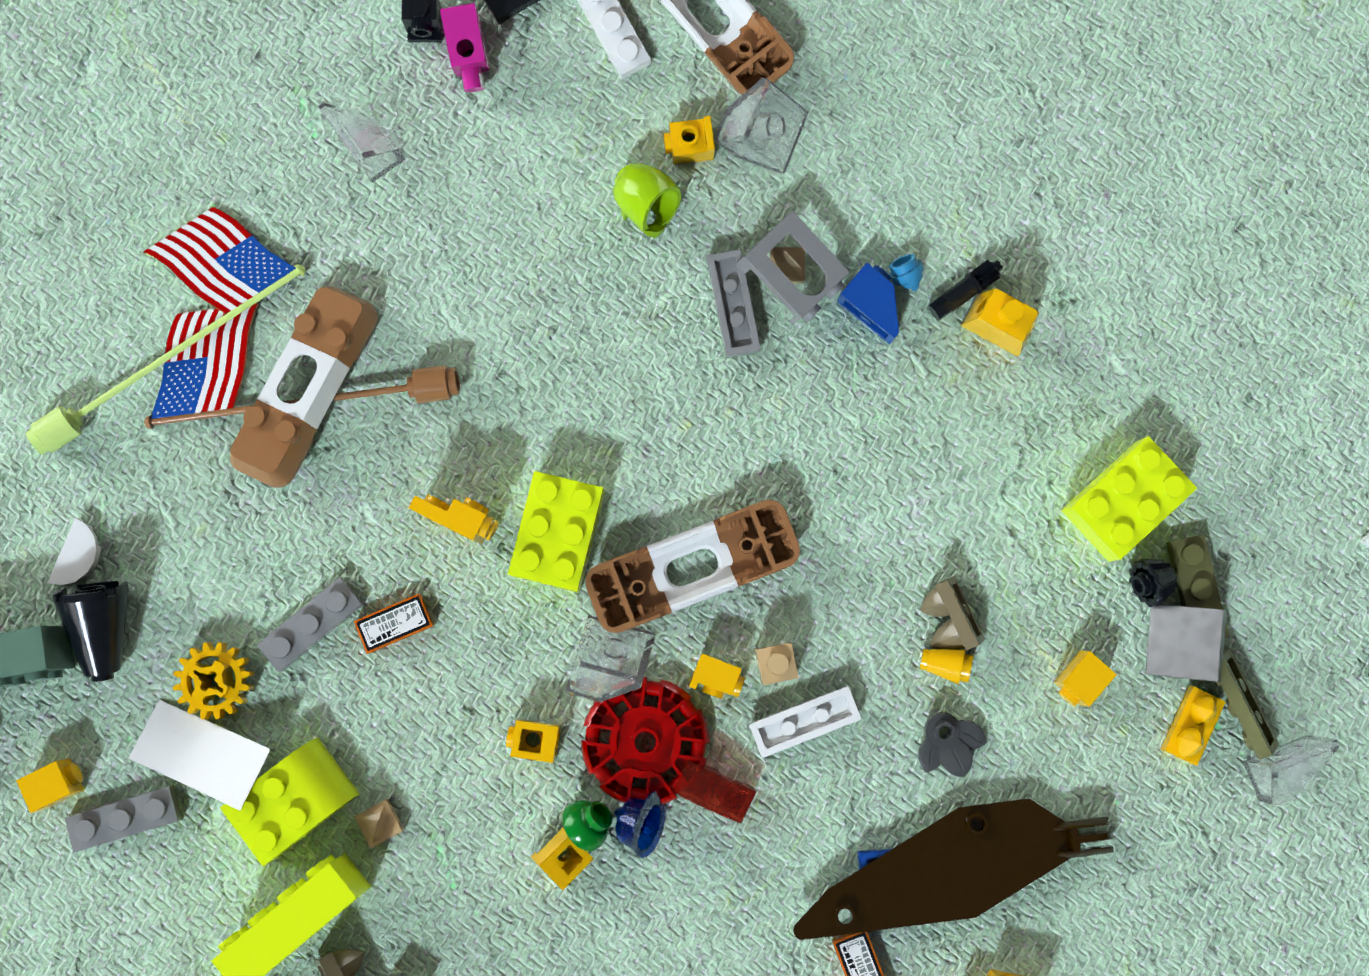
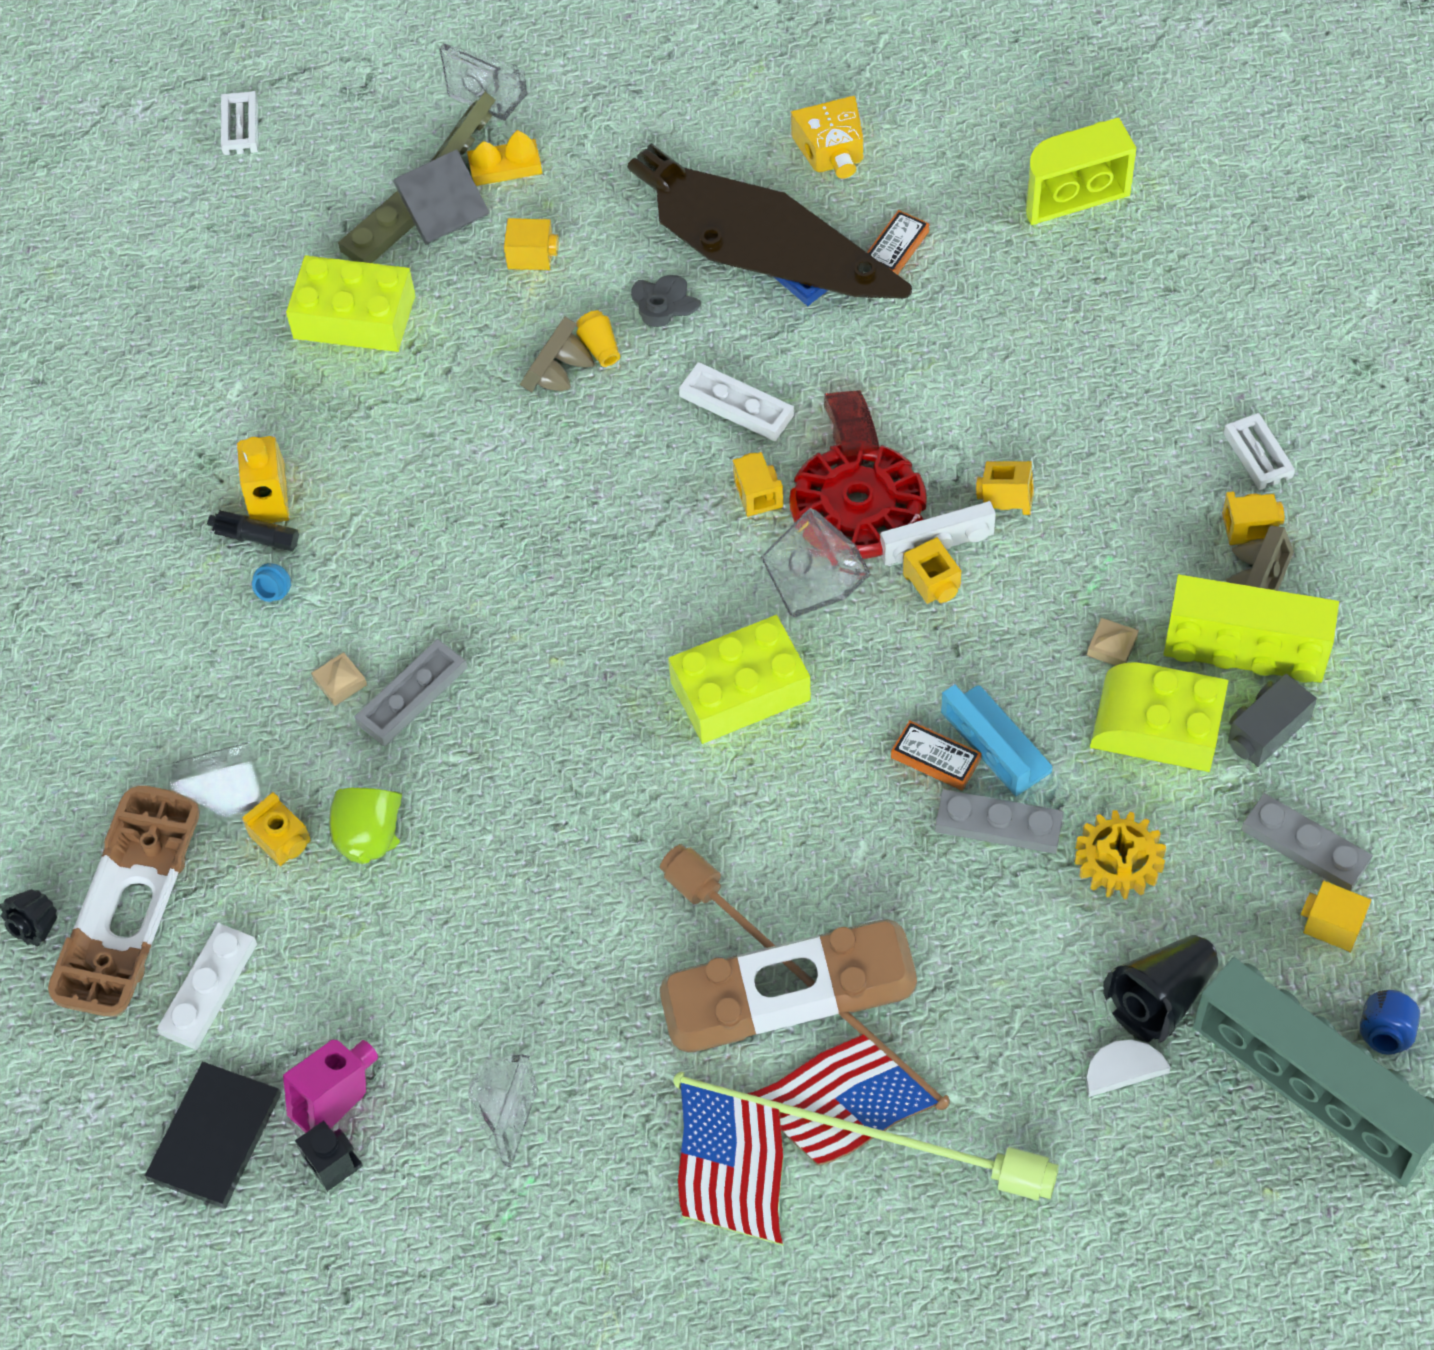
camera: 120 degrees left, 25 degrees down
white sticker [128,700,271,810] -> none
yellow plate [409,494,499,545] -> none
green piece [562,800,612,851] -> none
medium nougat piece [585,500,800,633] -> none
clear blue piece [614,790,665,858] -> none
light grey panel [736,210,849,325] -> none
tan brick [754,642,799,685] -> none
blue slope [837,263,899,345] -> none
black piece [1129,559,1178,607] -> none
none -> white plate [880,501,996,566]
none -> medium azure panel [941,684,1053,797]
none -> dark grey brick [1228,674,1317,767]

